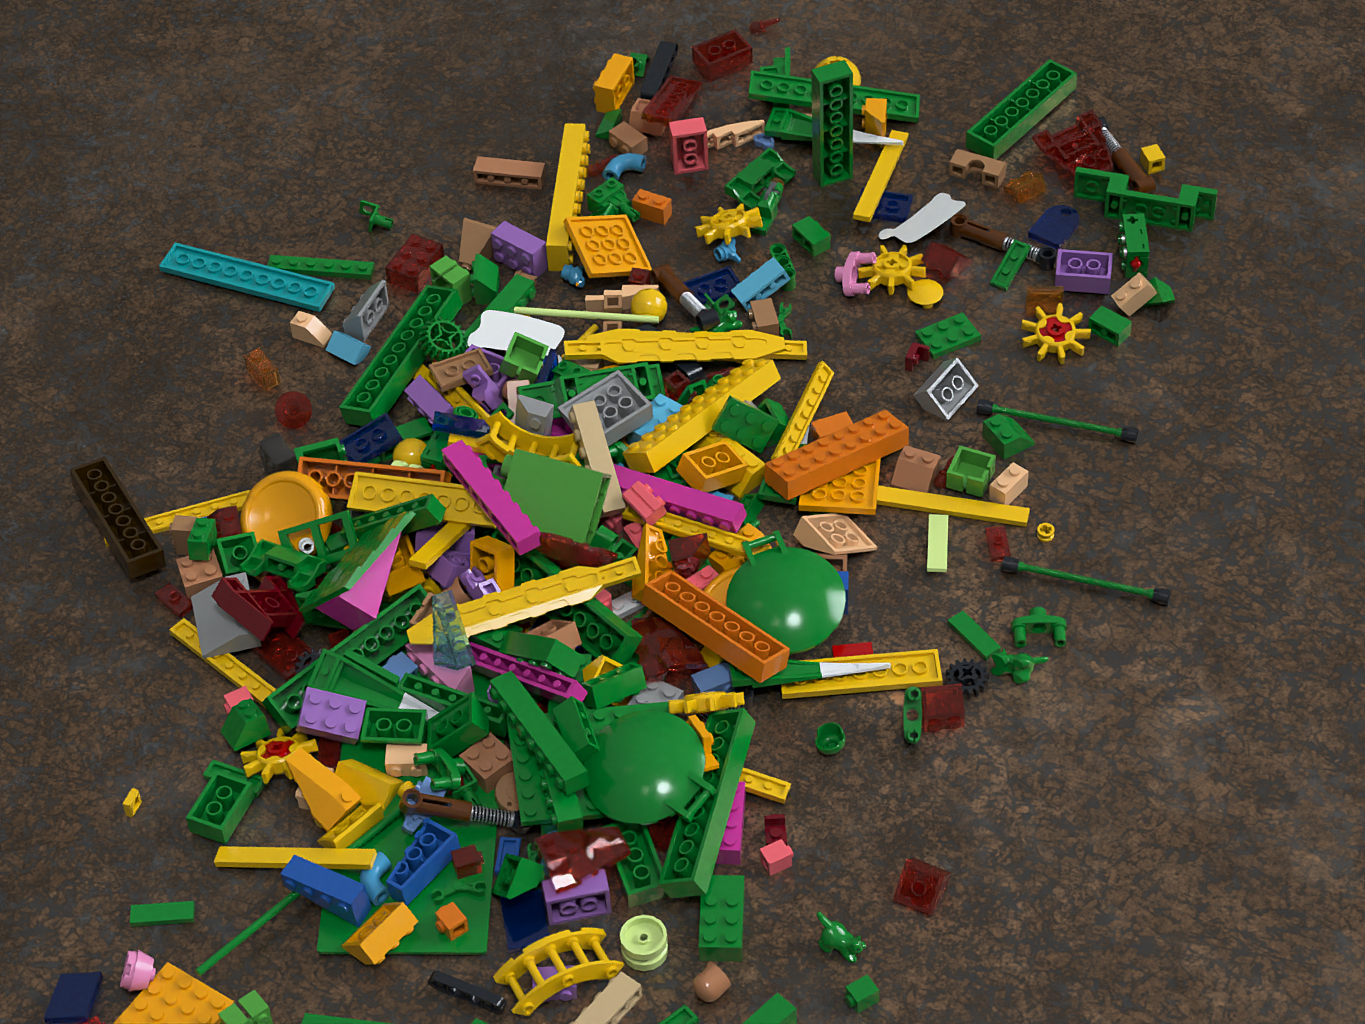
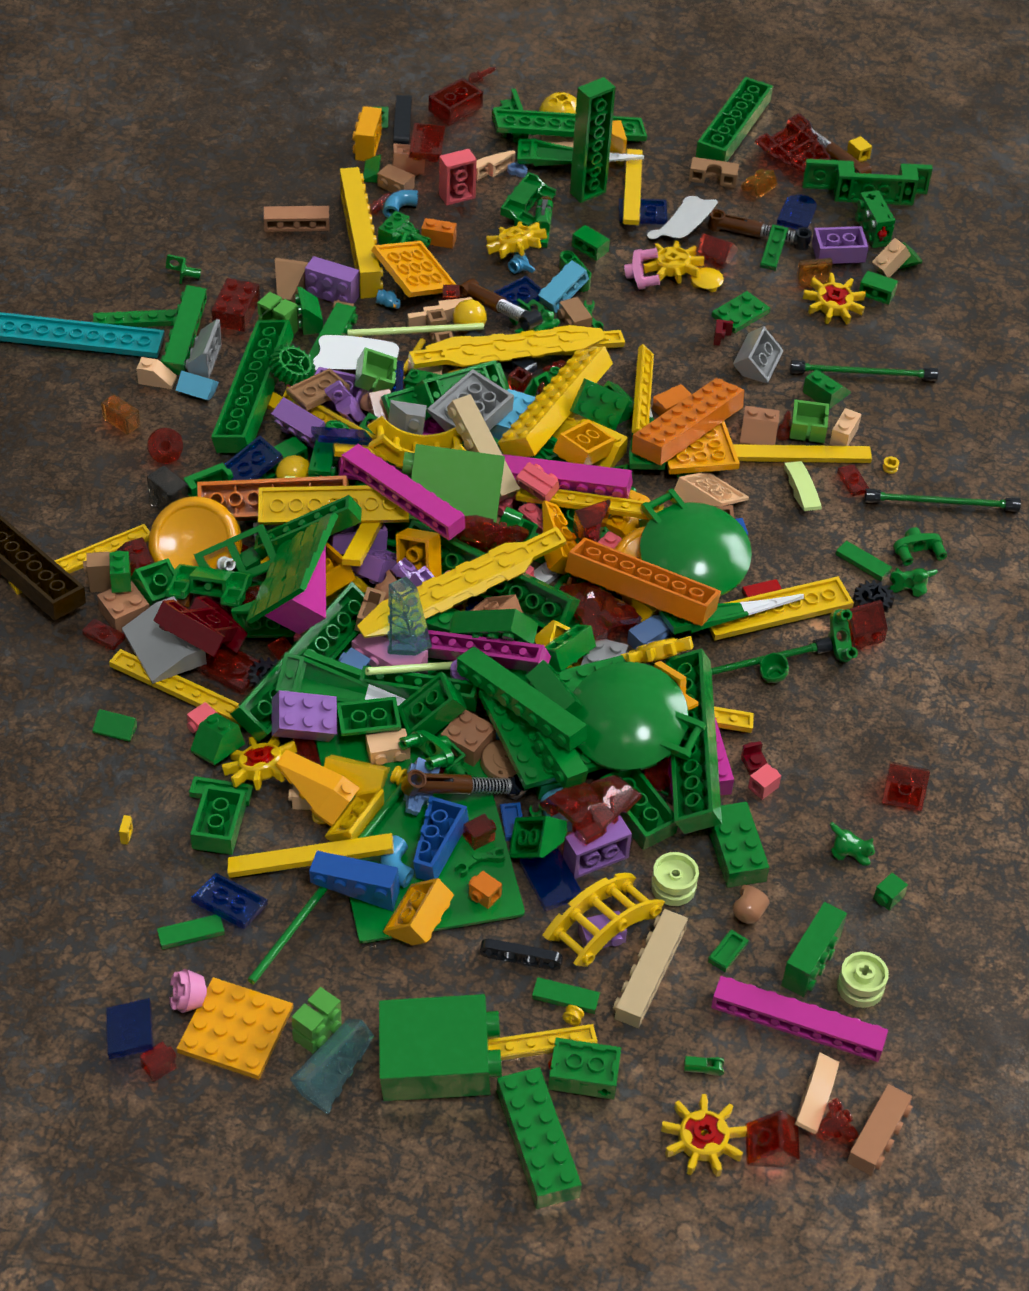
camera: 20 degrees left, 0 degrees up
none -> green slope [92,709,137,742]
none -> green brick [161,285,207,375]
none -> clear blue tile [191,873,268,929]
none -> yellowish green piece [365,662,453,675]
none -> green hose [711,636,832,675]

